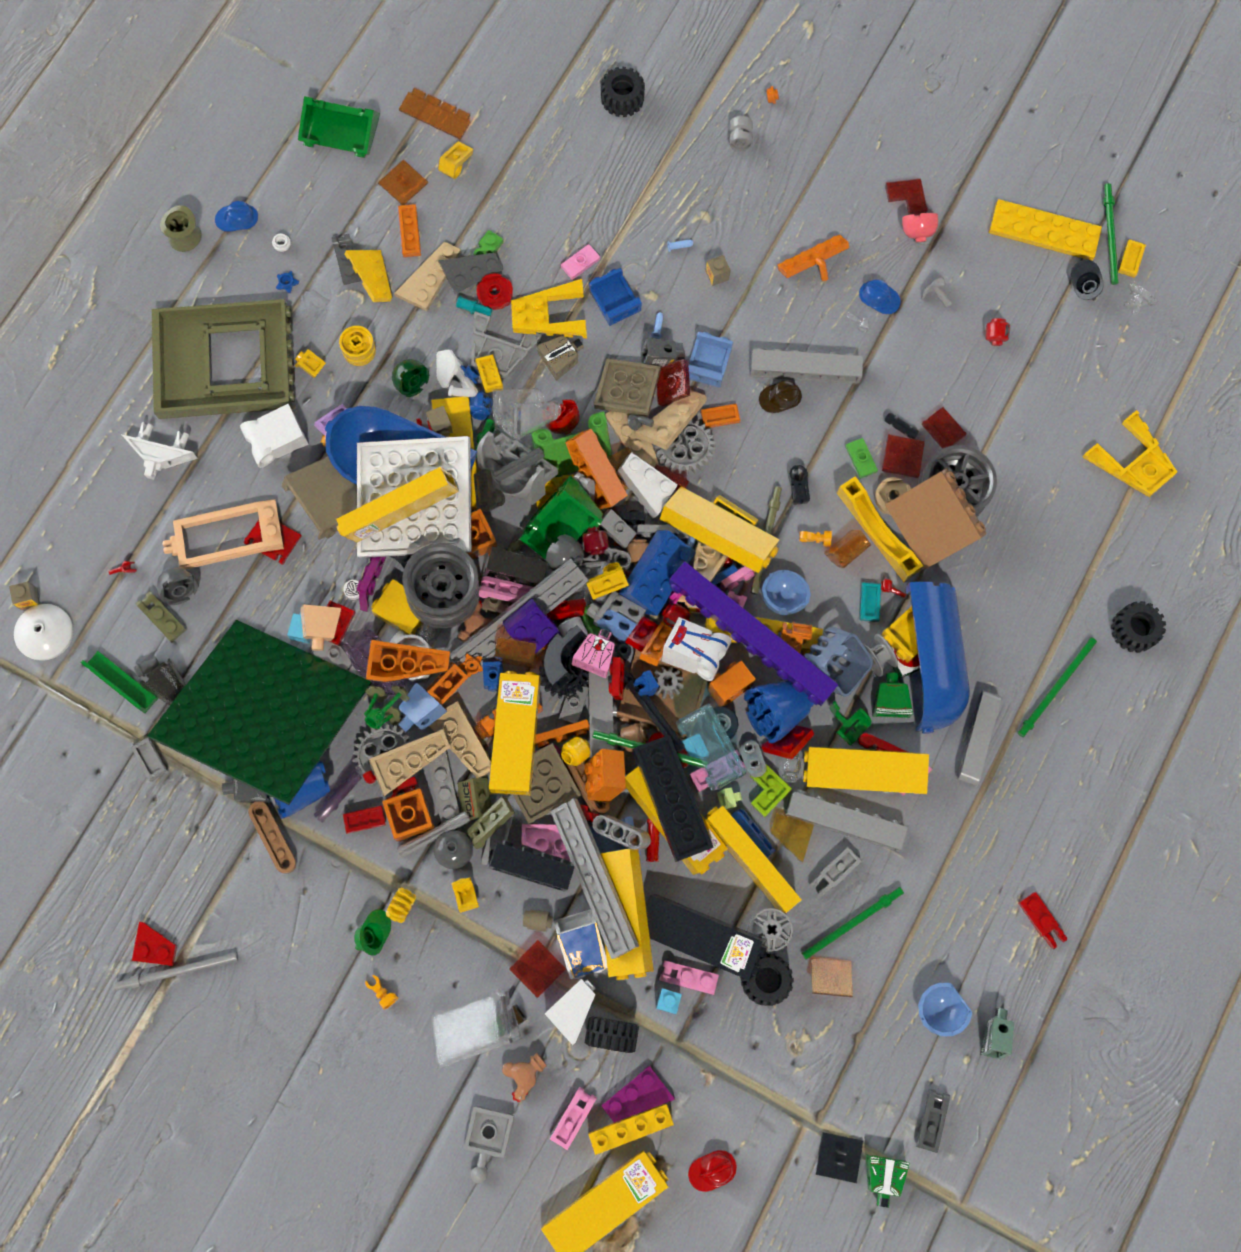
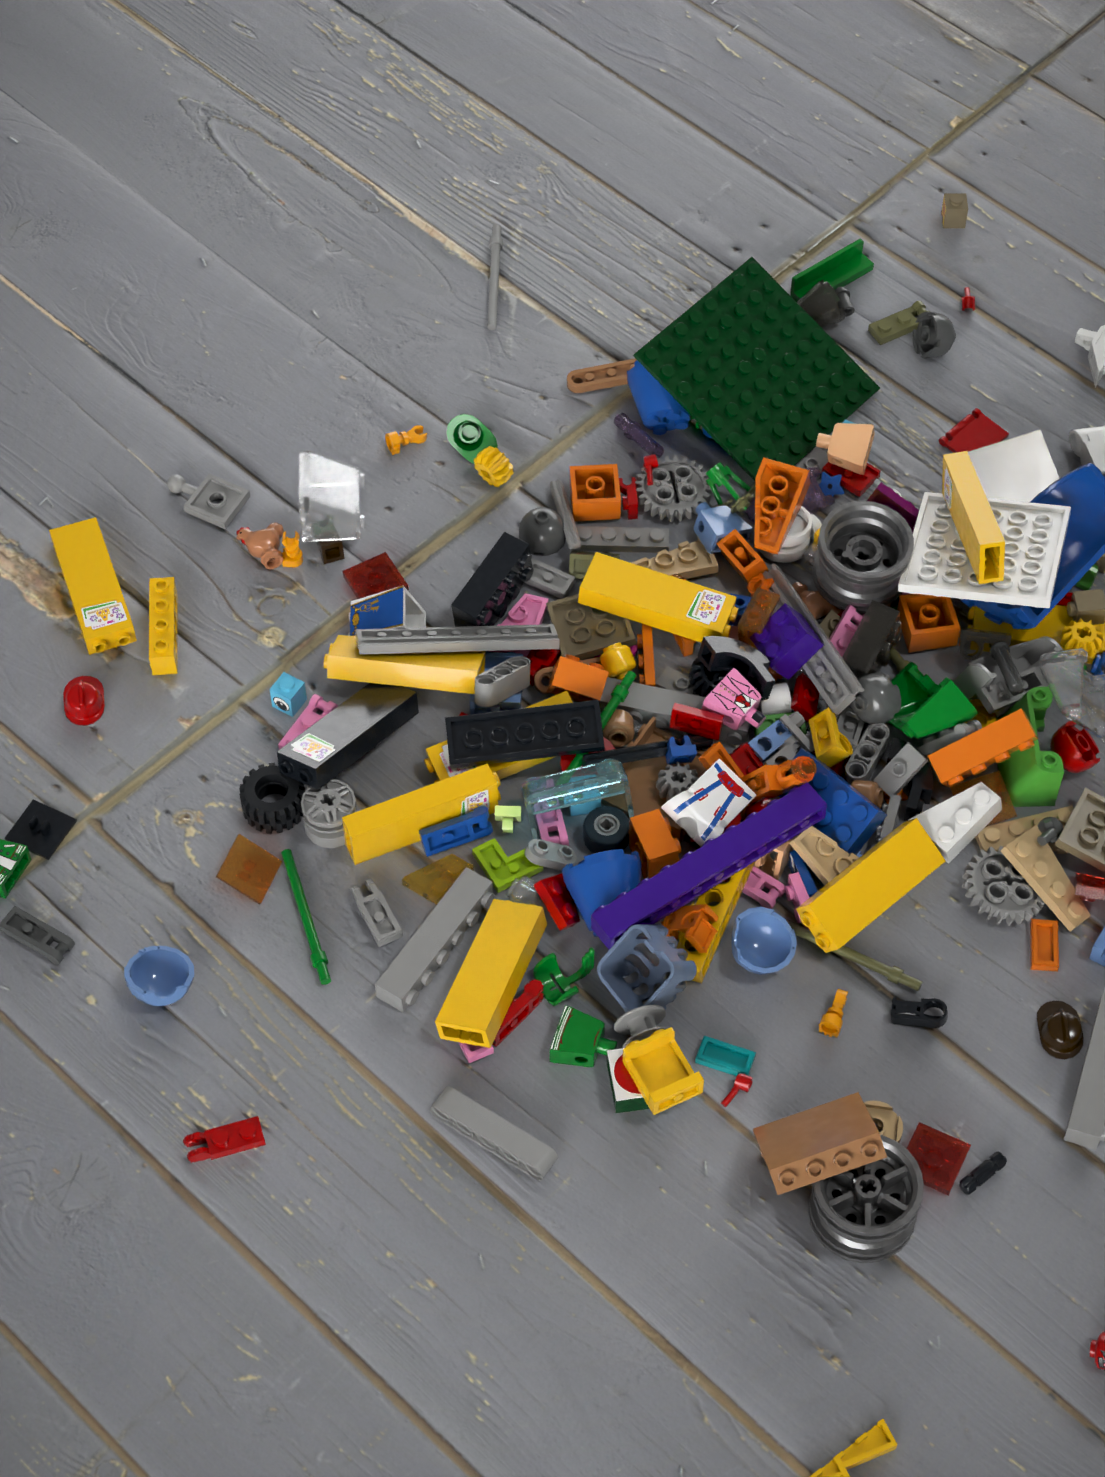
camera: 110 degrees right, 20 degrees down
white dish [14,604,73,661] -> none
red wing [131,921,177,966] -> none
light nougat animal [162,499,284,569] -> none
red plate [343,805,386,834] -> none
tan wing [369,729,450,796] -> none
yellow bracket [451,877,479,913] -> none
olive plate [467,796,515,849] -> none
dark tan brick [523,909,553,932] -> none
white slope [545,979,595,1045] -> none
bright pink plate [550,1087,597,1150] -> none
dark red head [582,527,609,556] -> none
black tyre [584,1016,639,1053] -> none
magenta wing [601,1066,675,1123] -> none
black pin [616,643,632,661] -> none
clear red plate [654,464,689,490] -> none
yellow piece [713,495,759,526] -> none
clear orange brick [824,530,871,568] -> none
yellow arch [837,476,923,582] -> none
bright green plate [845,438,878,479] -> none
blue panel [906,582,970,734] -> none
clear red plate [921,407,967,449] -> none
sand green torso [981,1008,1014,1060] -> none
green bar [1018,637,1097,738] -> none
black tyre [1111,601,1166,653] -> none
none -> light orange piece [282,531,303,568]
none -> orange plate [740,756,817,805]
none -> blue plate [814,472,845,502]
none -> yellow gear [1060,618,1104,661]

